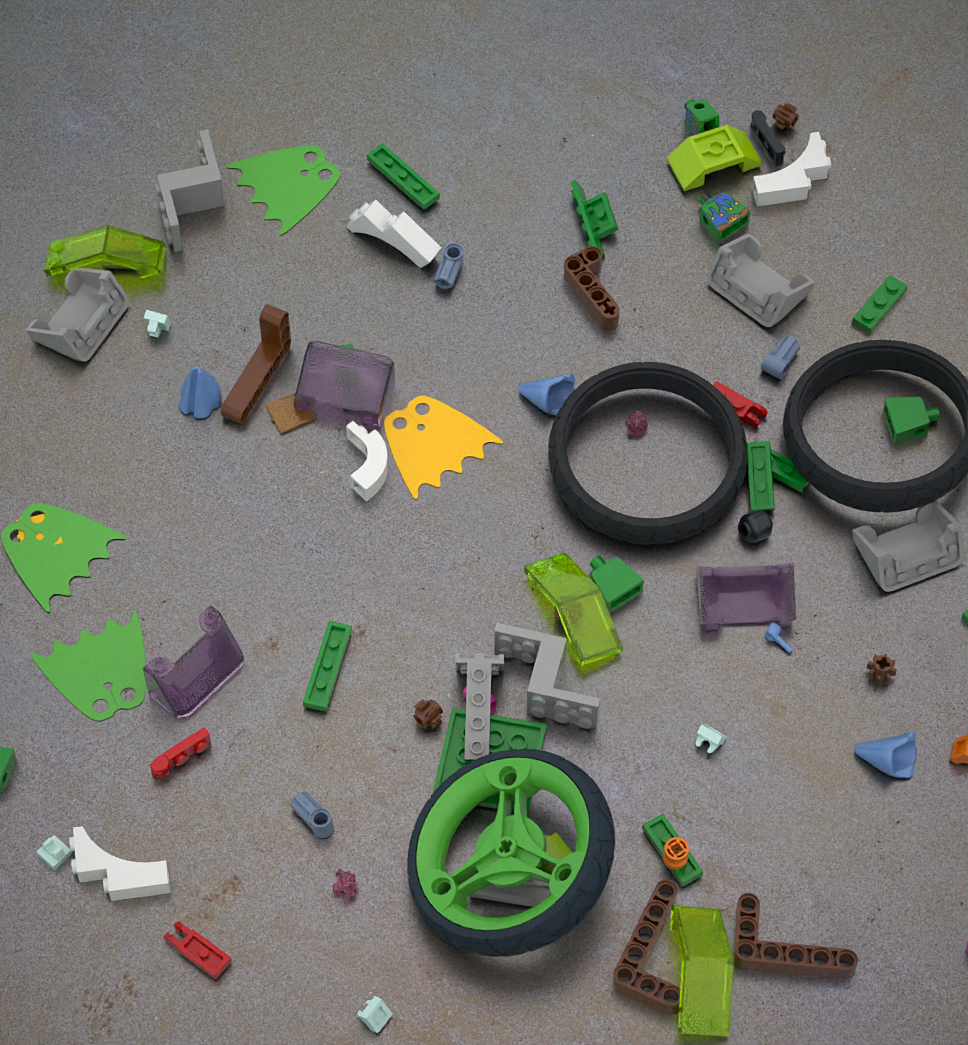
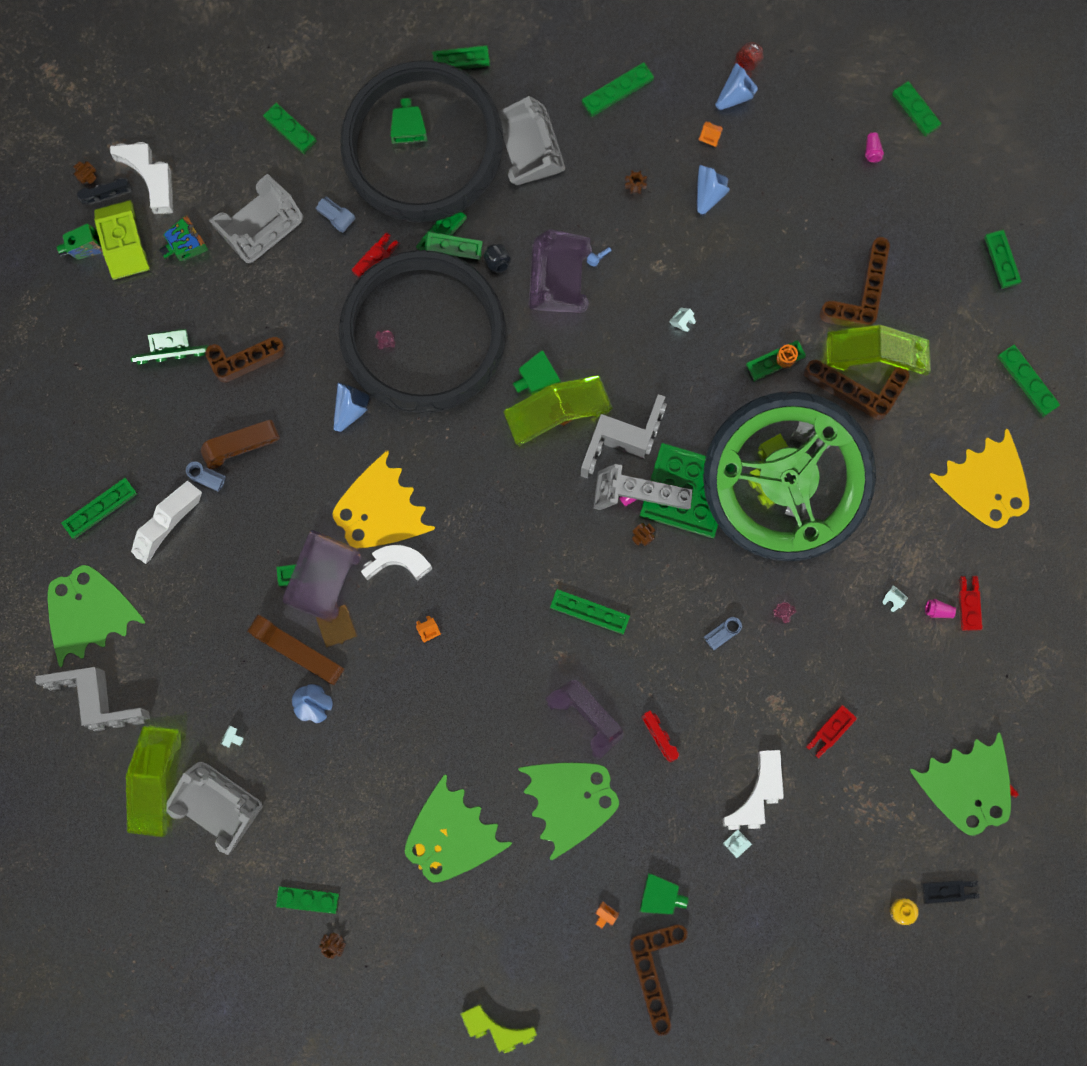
camera: 85 degrees left, 20 degrees up
none -> reddish brown beam [201,420,280,469]
none -> orange tile [416,616,441,643]

